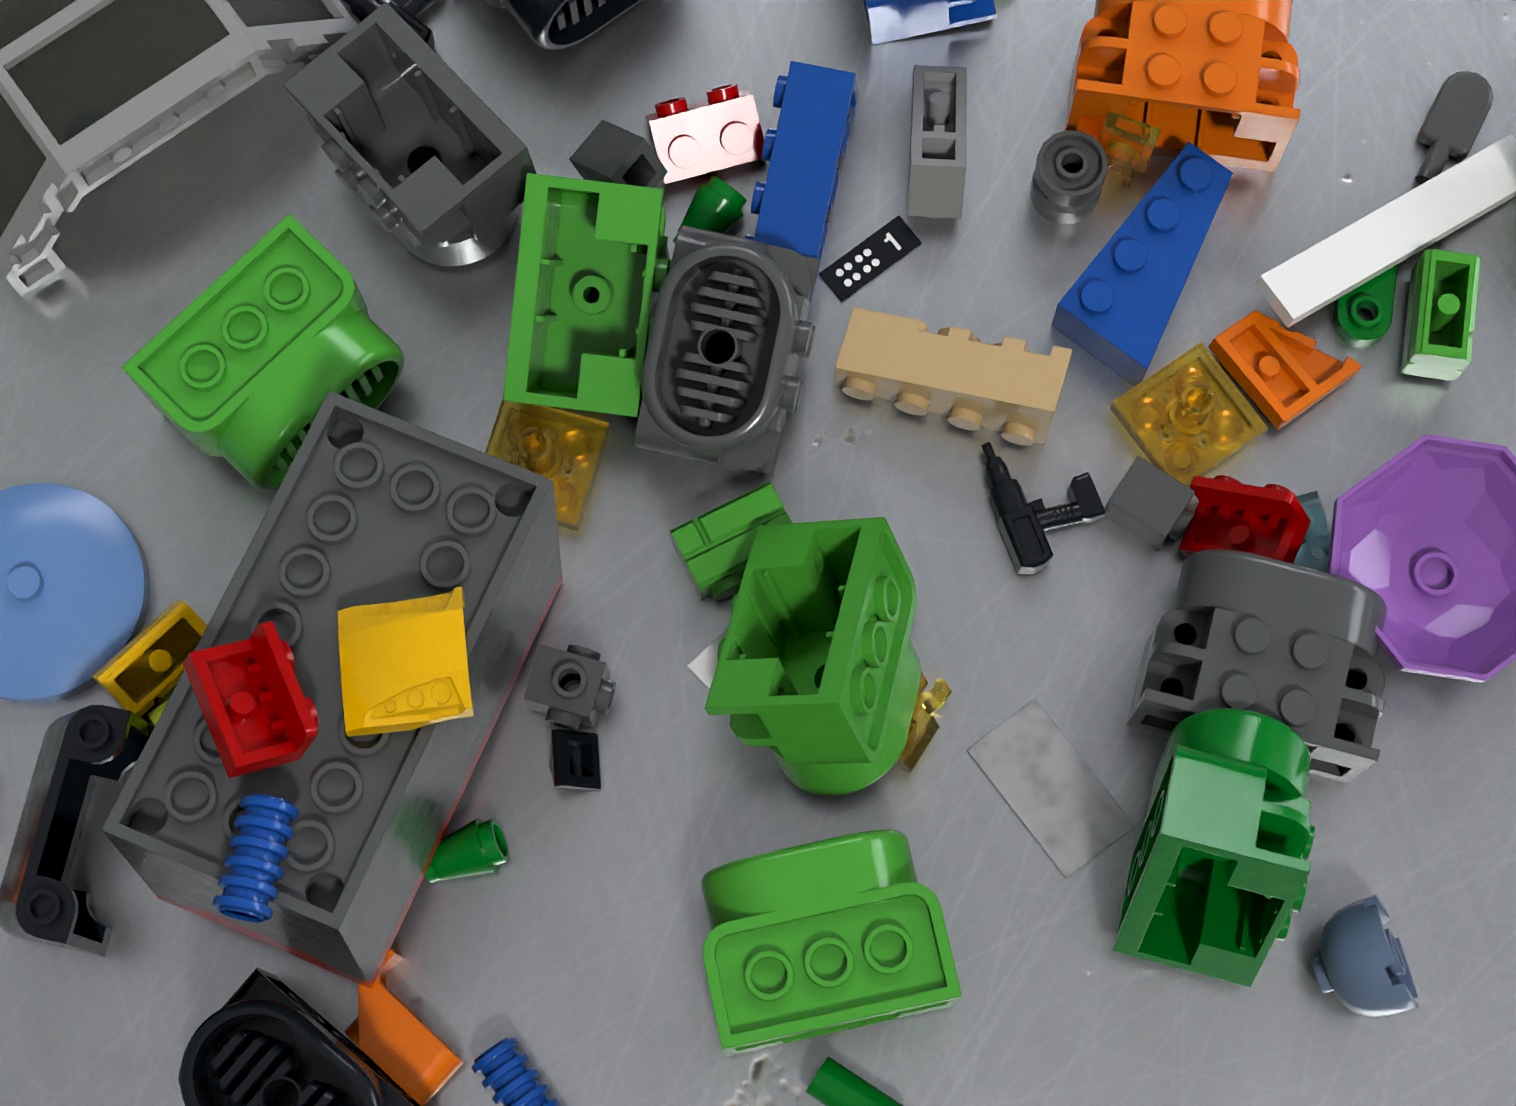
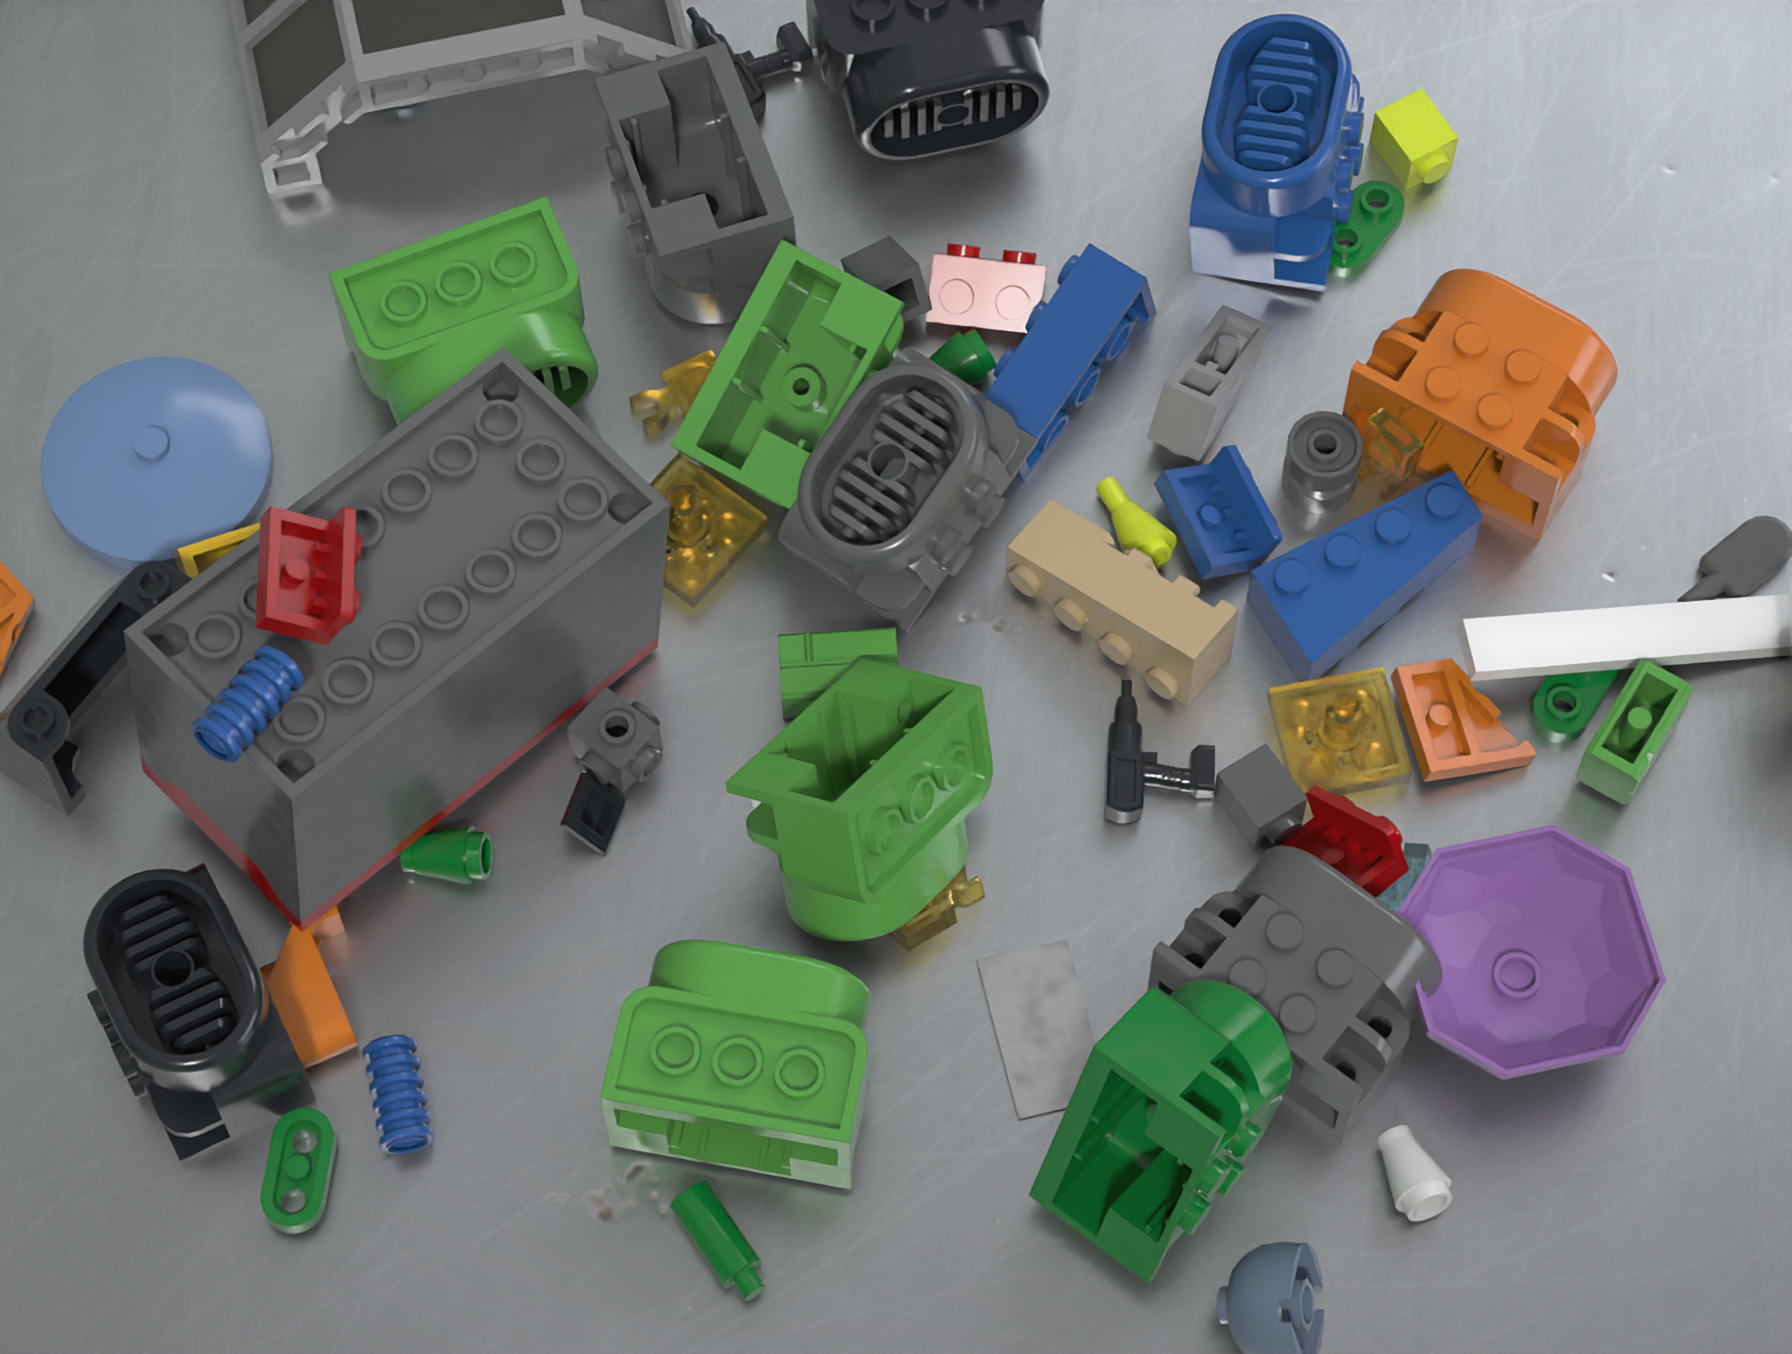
camera: 20 degrees right, 10 degrees down
yellow slope [337,587,474,737] -> none
black sticker [819,215,922,302] -> none
none -> clear yellow plate [629,349,717,437]
none -> neon yellow cone [1096,477,1177,569]
none -> blue bracket [1154,445,1283,579]
none -> white cone [1376,1125,1453,1221]

